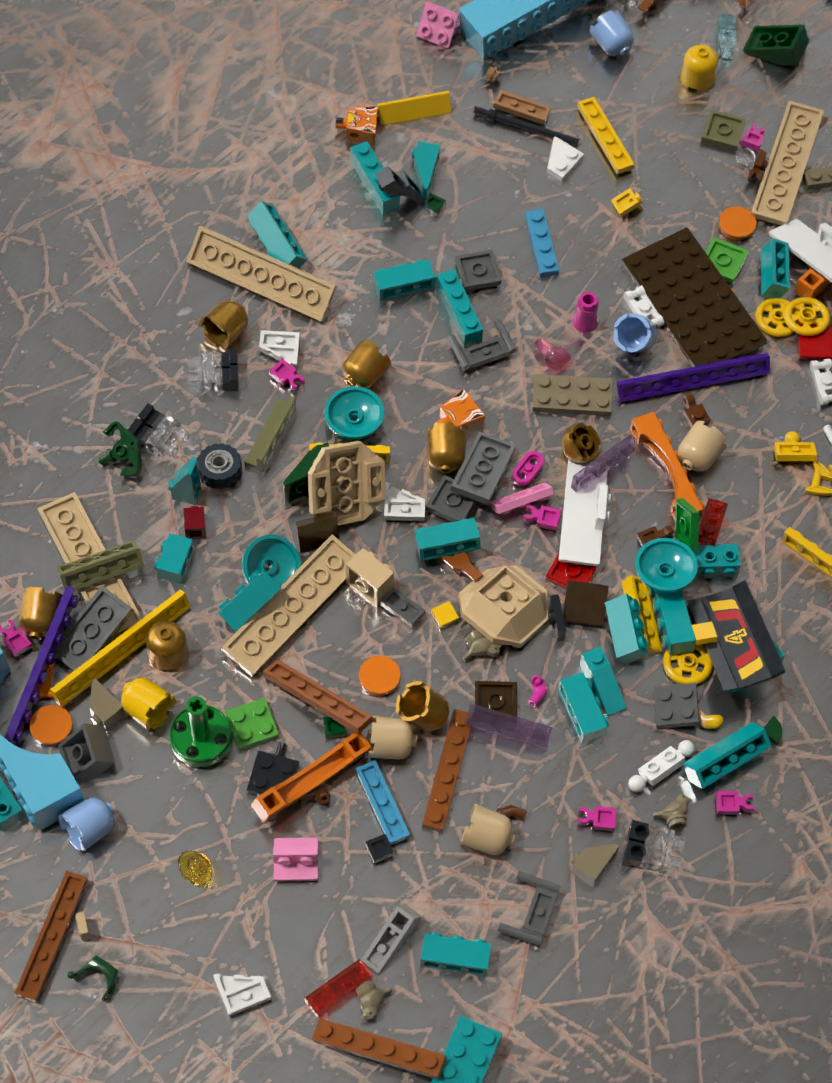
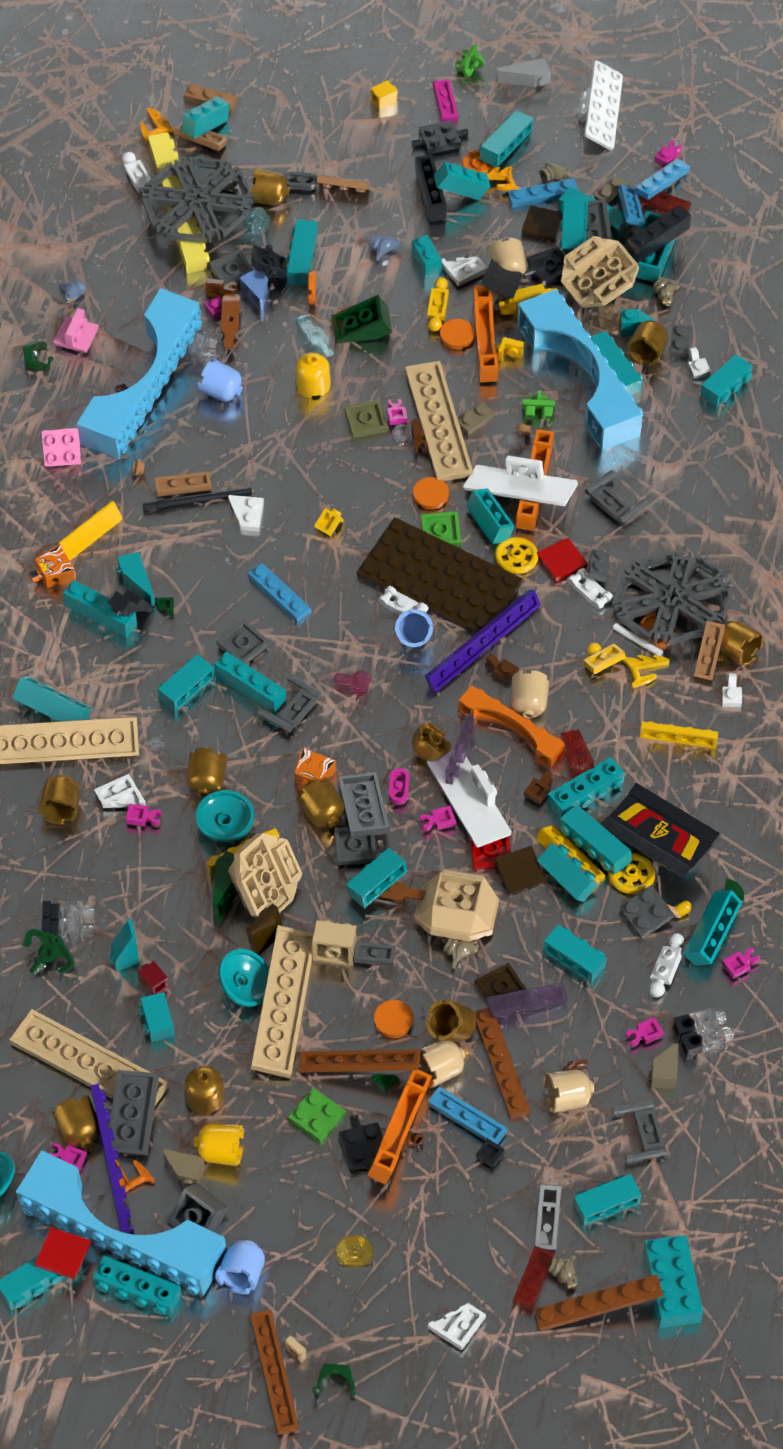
camera: 30 degrees left, 5 degrees down
orange tile [29,705,73,747] -> none
yellow plate [50,589,191,707] -> none
olive fence [56,540,145,591] -> none
green piece [169,696,232,768] -> none
clear hips [187,348,239,391] -> none
black wheel [197,443,242,489] -> none
teal brick [218,569,281,632] -> none
olive fence [244,395,296,472] -> none
bright pink bracket [273,838,318,881] -> none
white wing [384,482,425,521] -> none
yellow tile [431,601,459,629] -> none
bright pink plate [490,482,554,515] -> none
dark pink arm [528,675,548,707] -> none
dark tan plate [532,374,612,416] -> none
black plate [548,594,566,641] -> none
dark pink plant [572,292,599,332] -> none
yellow plate [577,97,634,174] -> none
teal slope [580,646,627,717] -> none
teal dish [635,538,698,593] -> none
dark tan animal [653,794,692,831] -> none
green plate [675,498,699,551] -> none
yellow tile [692,622,717,645] -> none
yellow plate [784,297,830,336] -> none

